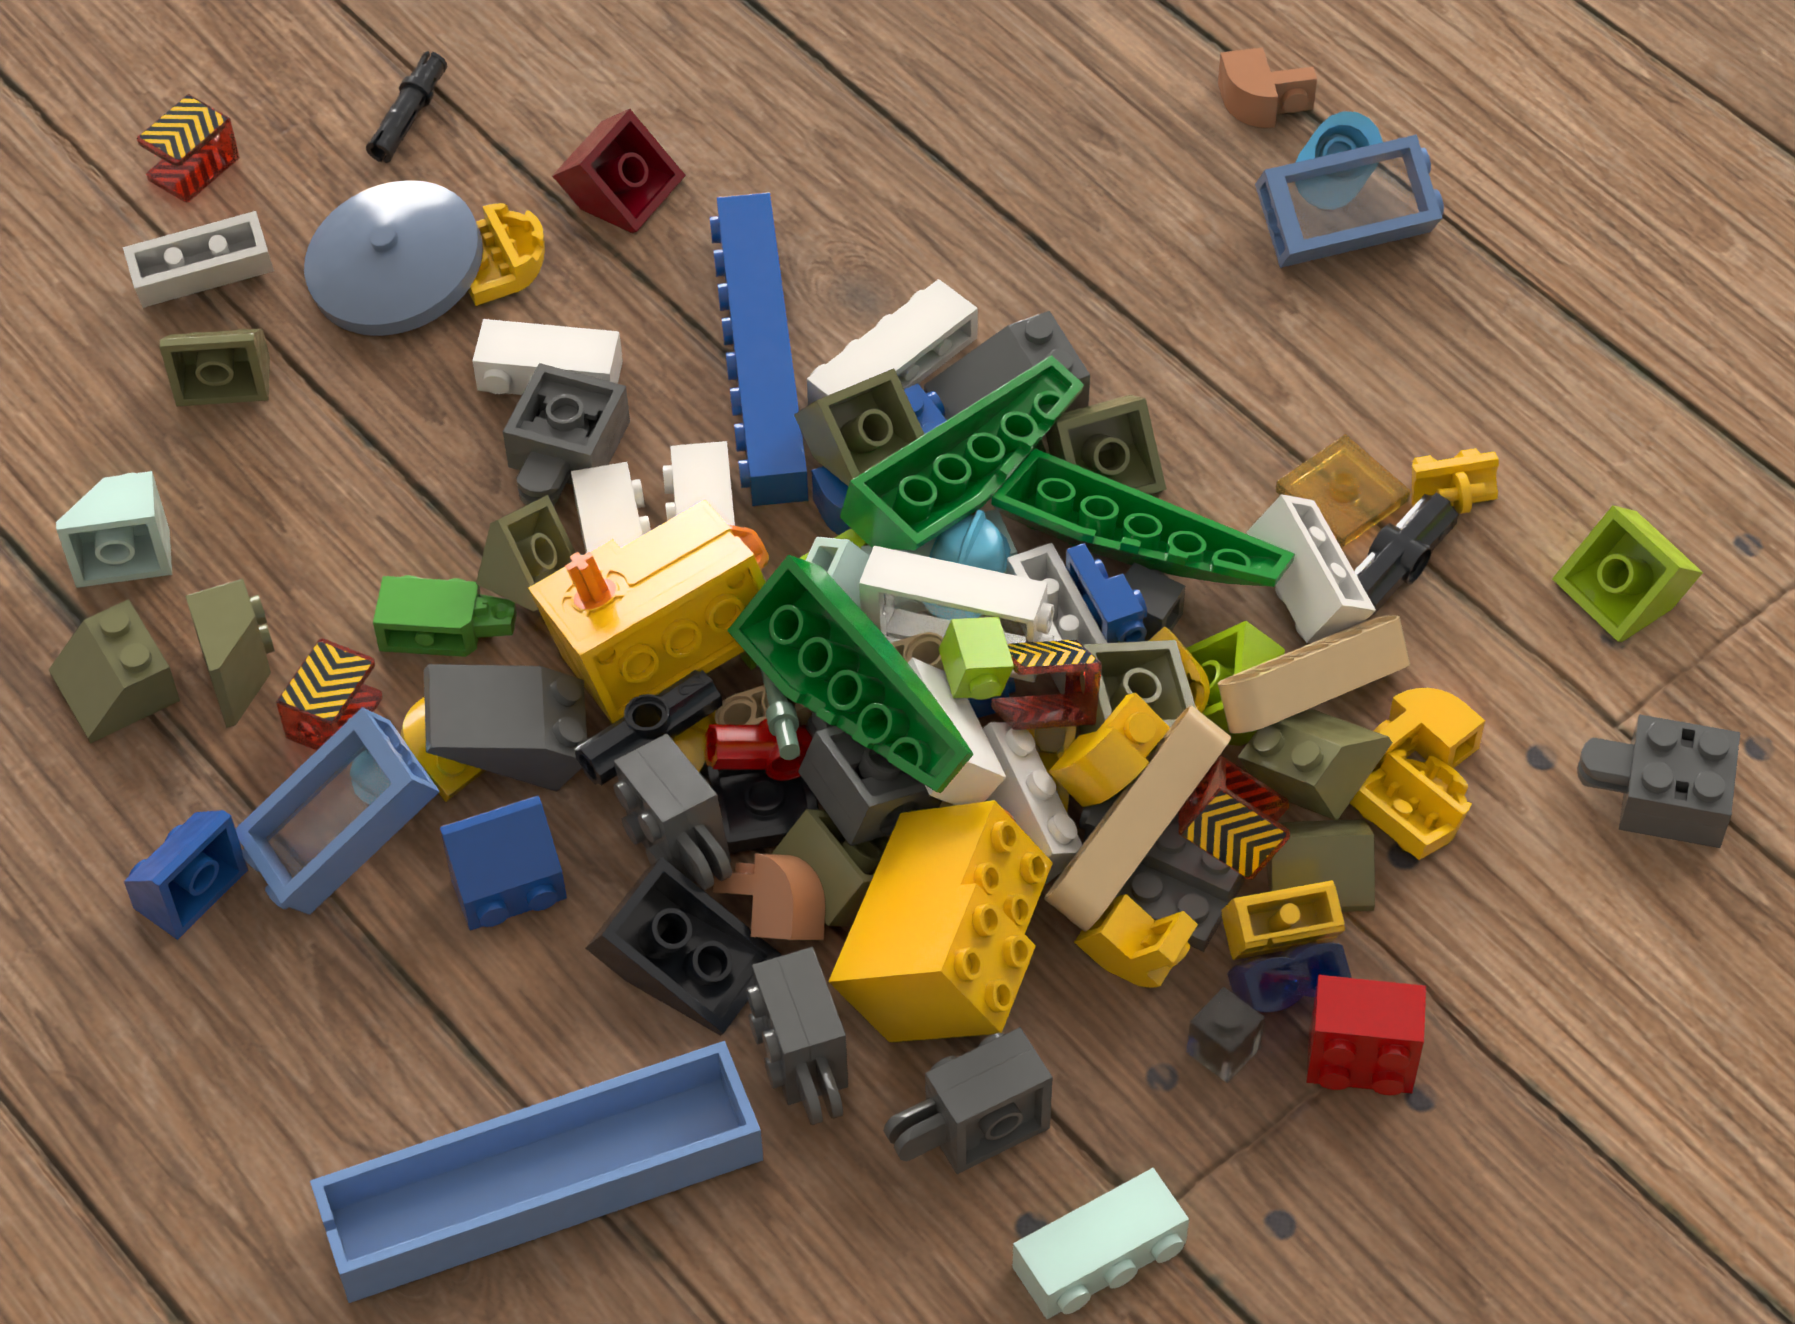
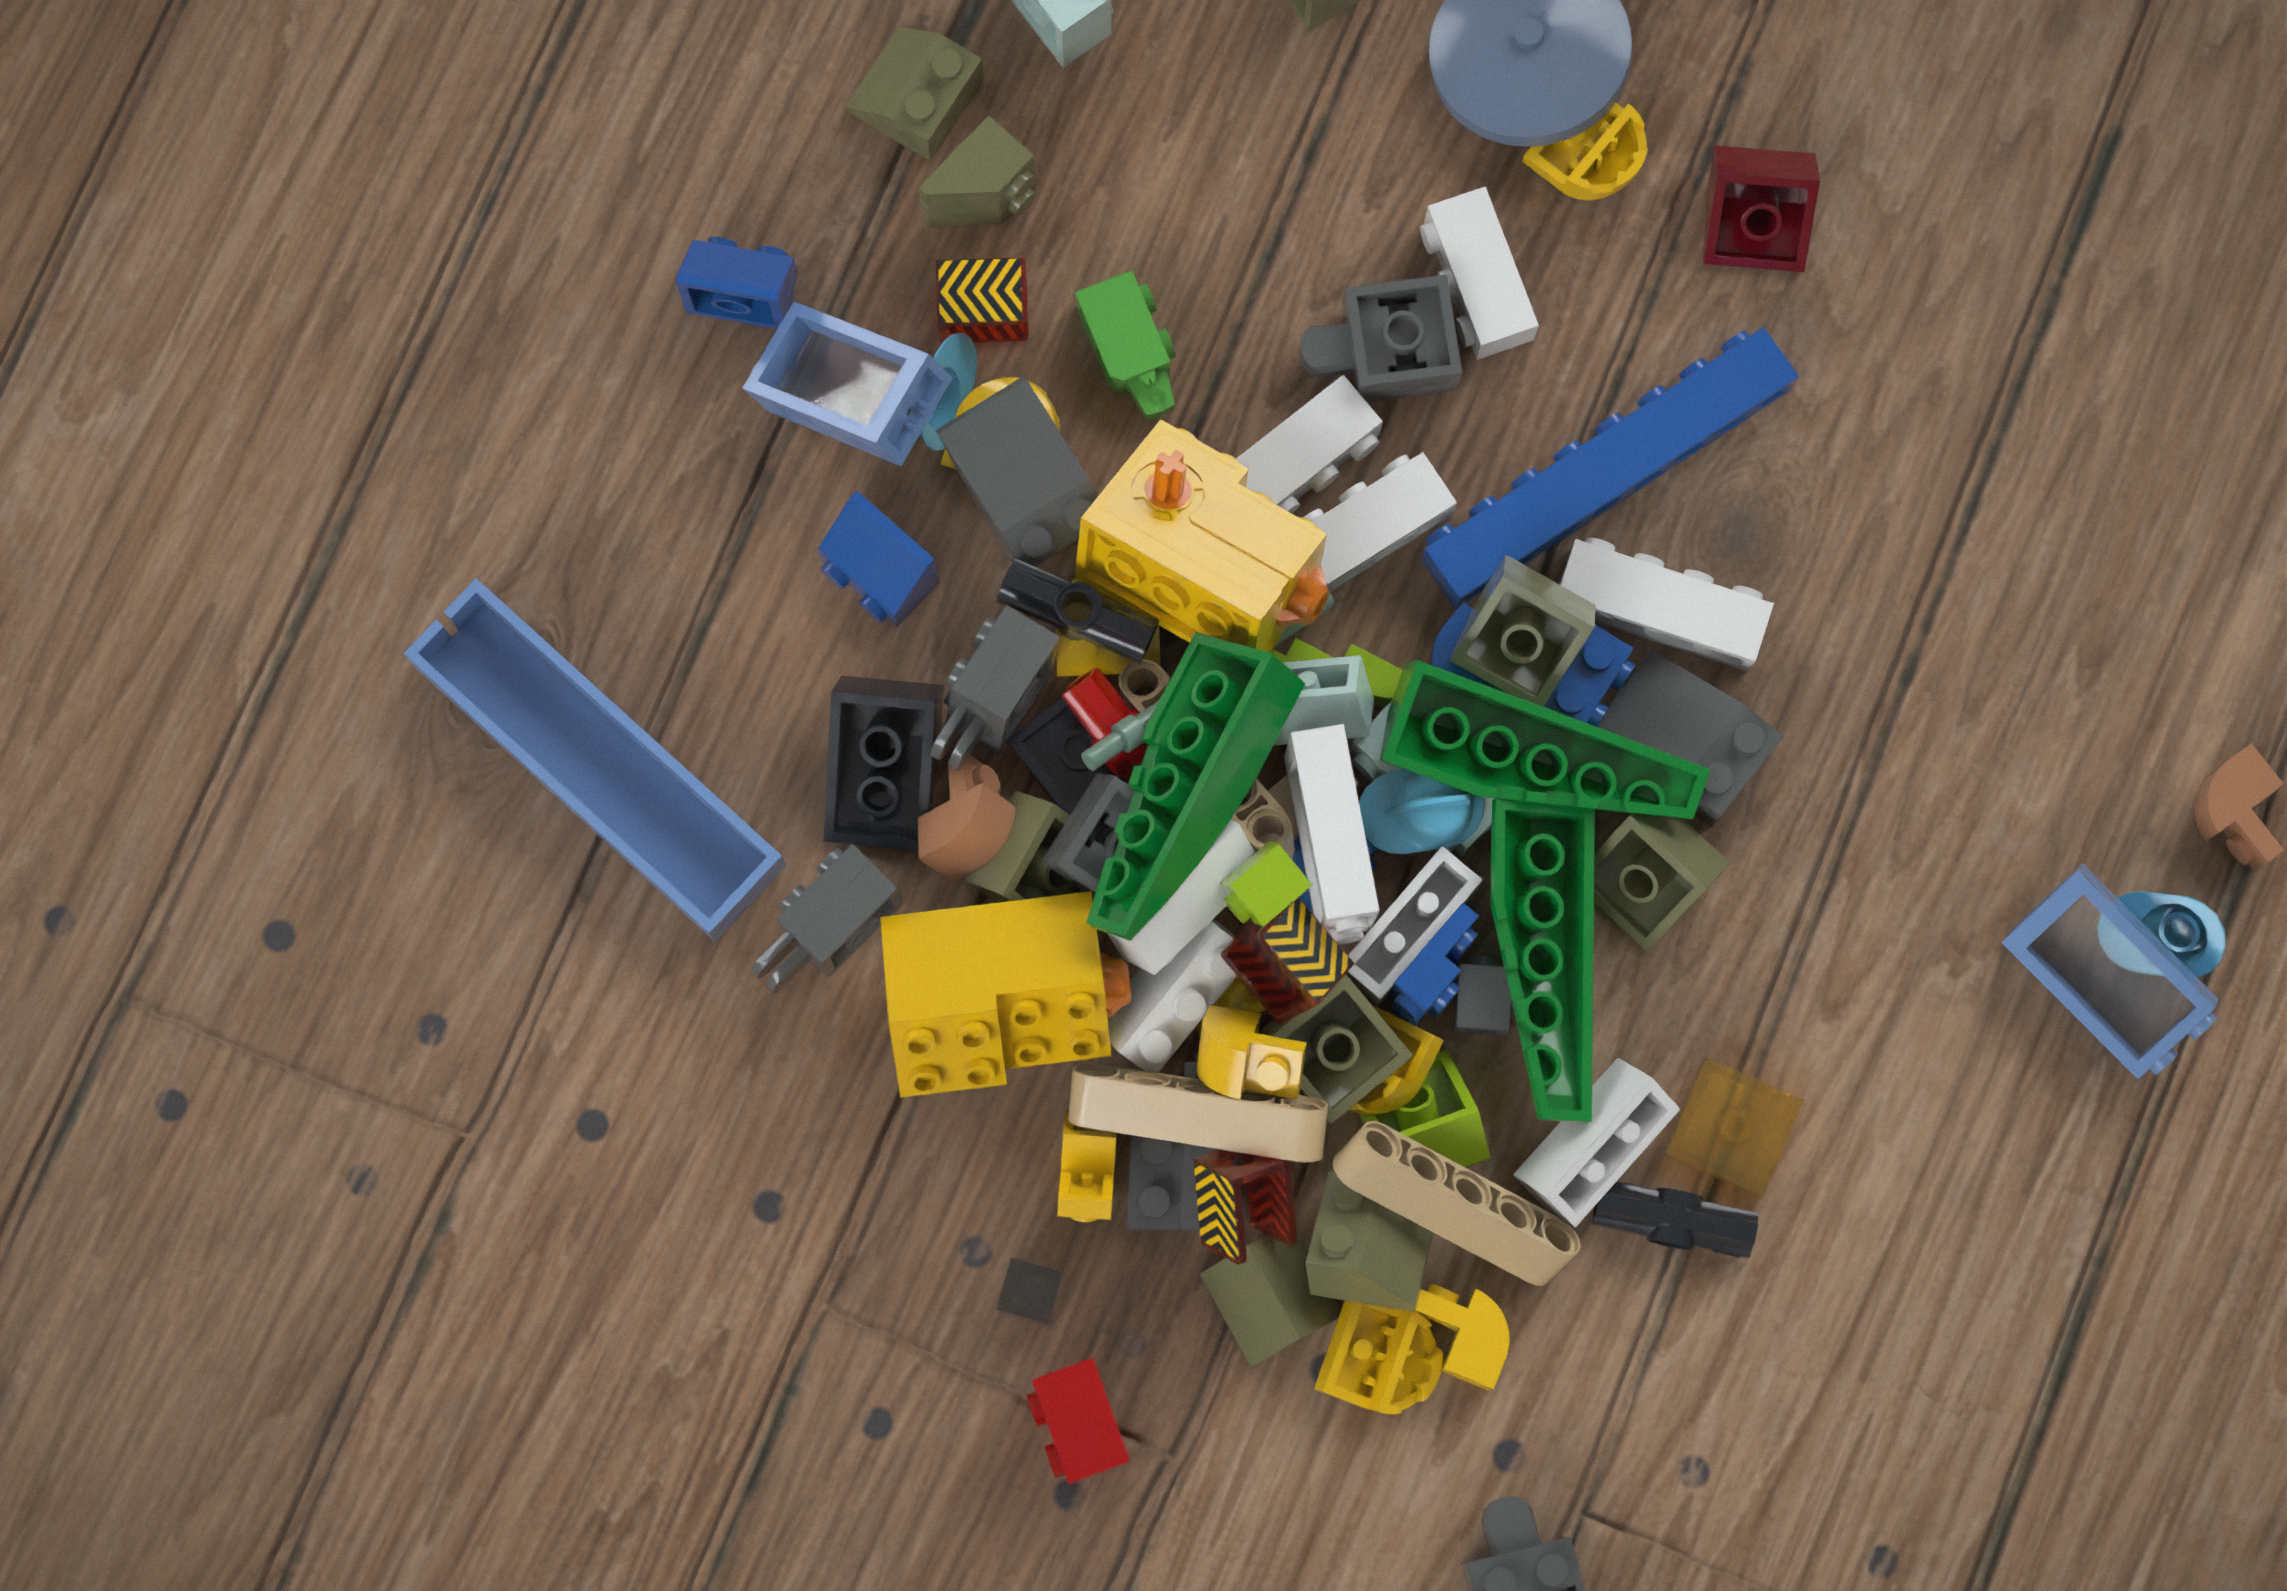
camera: 60 degrees right, 25 degrees up
olive slope [476,495,576,611] -> none
dark grey brick [883,1027,1053,1174] -> none
light aqua brick [1012,1168,1189,1319] -> none
yellow brick [1221,880,1345,960] -> none
clear blue brick [1227,942,1352,1012] -> none
yellow hips [1411,448,1499,514] -> none
lime slope [1552,505,1703,642] -> none

